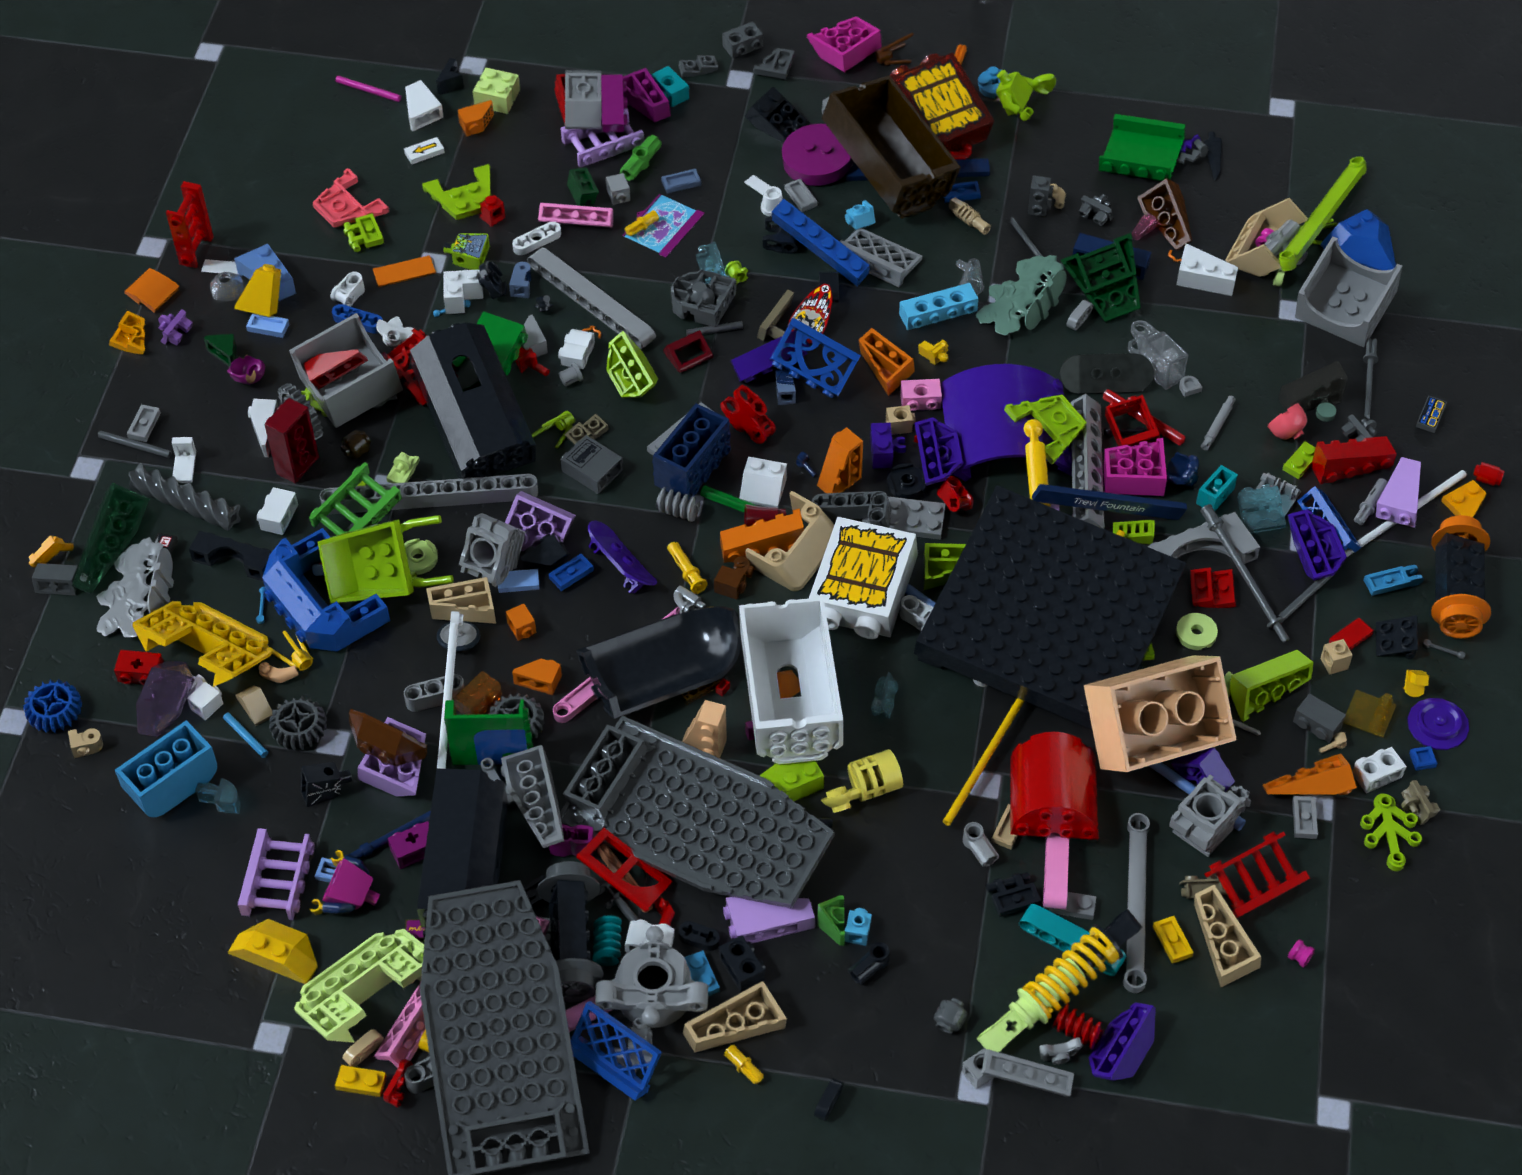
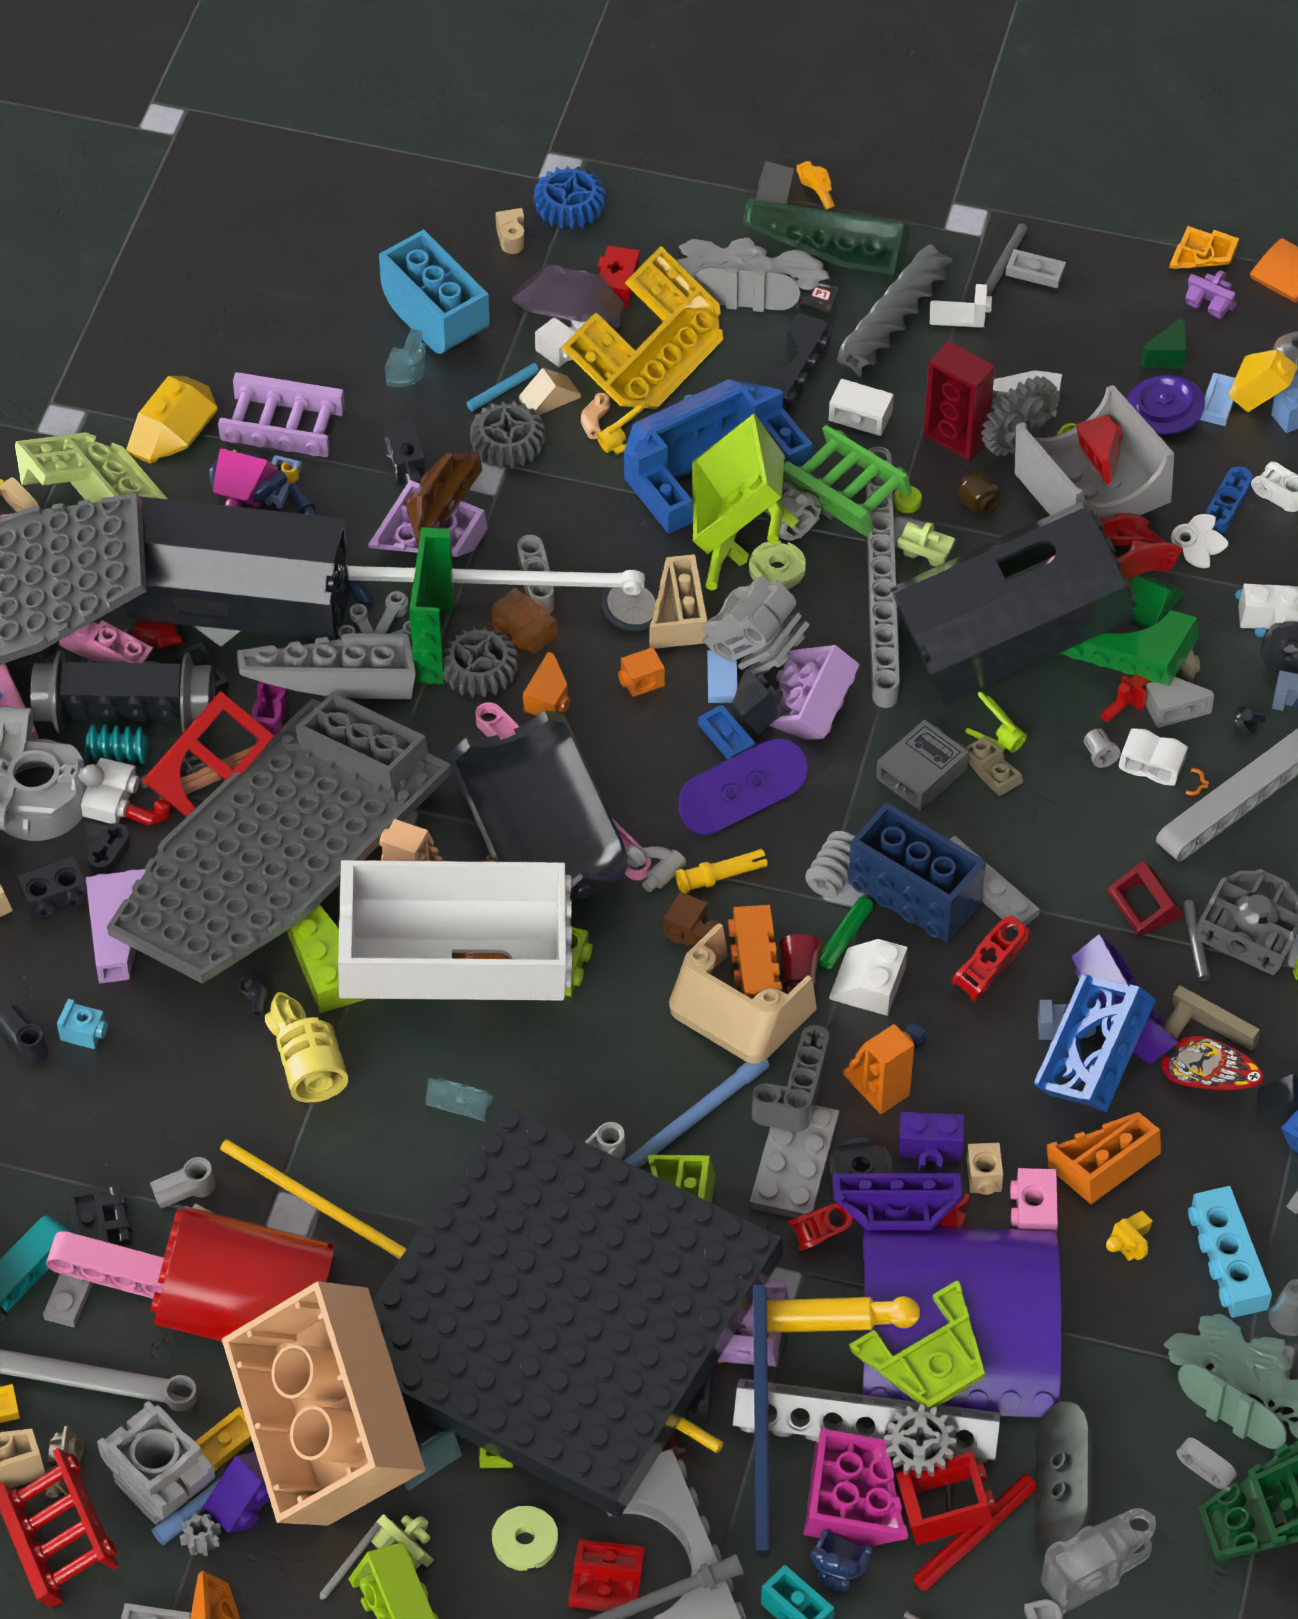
camera: 95 degrees right, 0 degrees up
magenta hair [227,355,265,385] -> none
lime wedge [606,331,658,399] -> none
dark azure plate [684,951,720,996] -> none
brick [809,517,918,639] -> none
bright green slope [817,895,845,946] -> none
lime slope [1112,520,1155,544] -> none
none -> yellow plate [195,1407,252,1471]
none -> light grey gear [884,1404,957,1478]
none -> dark purple piece [1126,375,1205,436]

